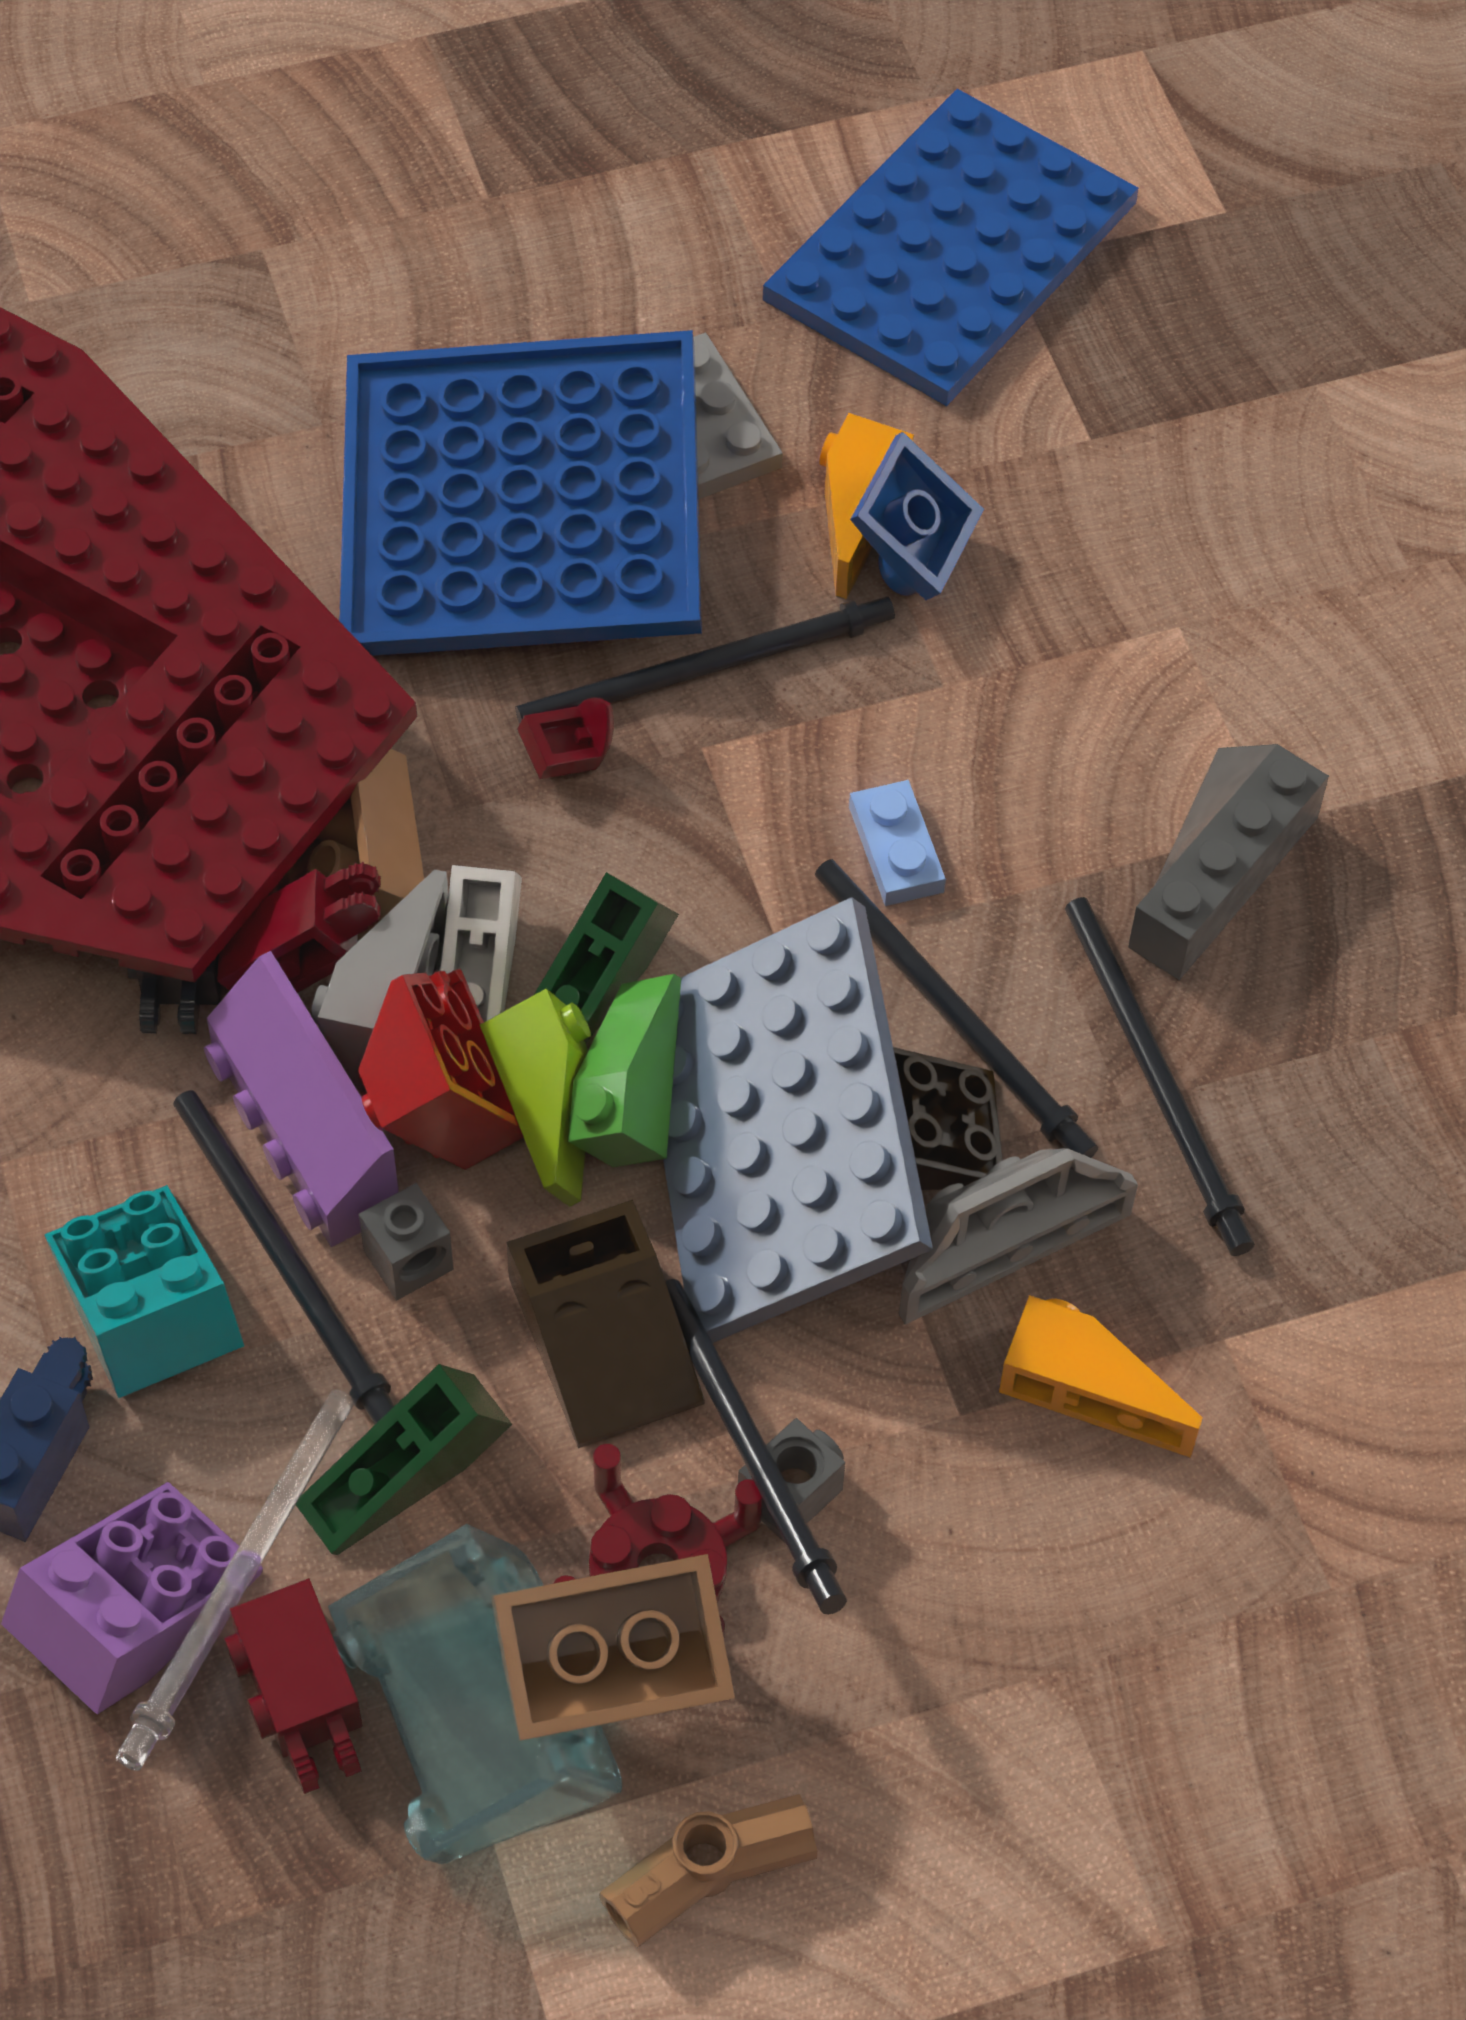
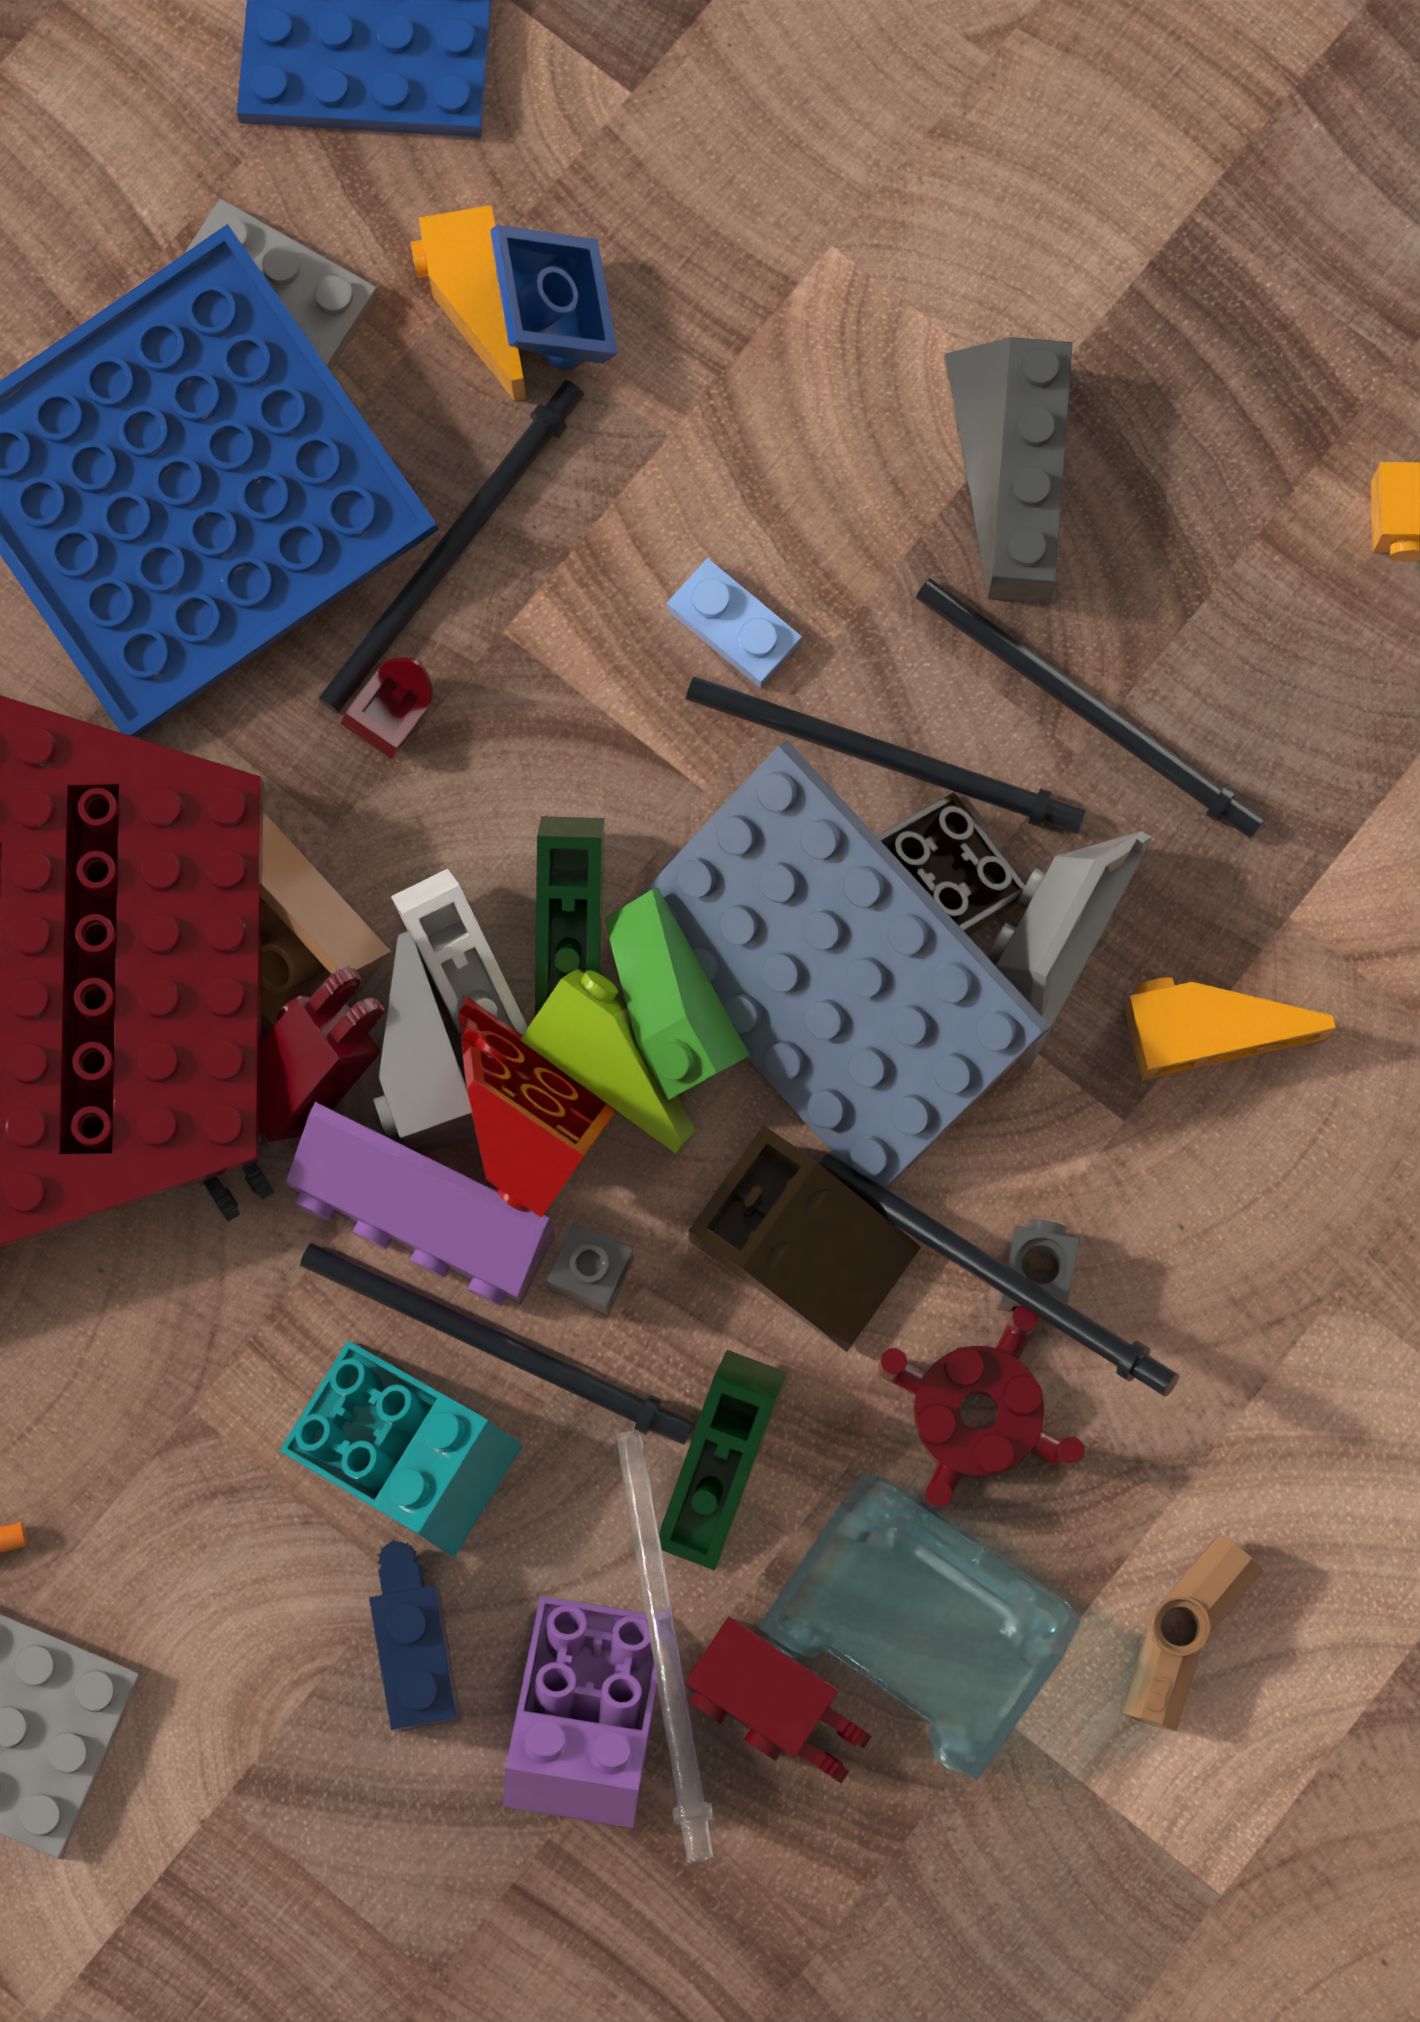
camera: 30 degrees left, 20 degrees up
medium nougat slope [491,1554,735,1741] -> none

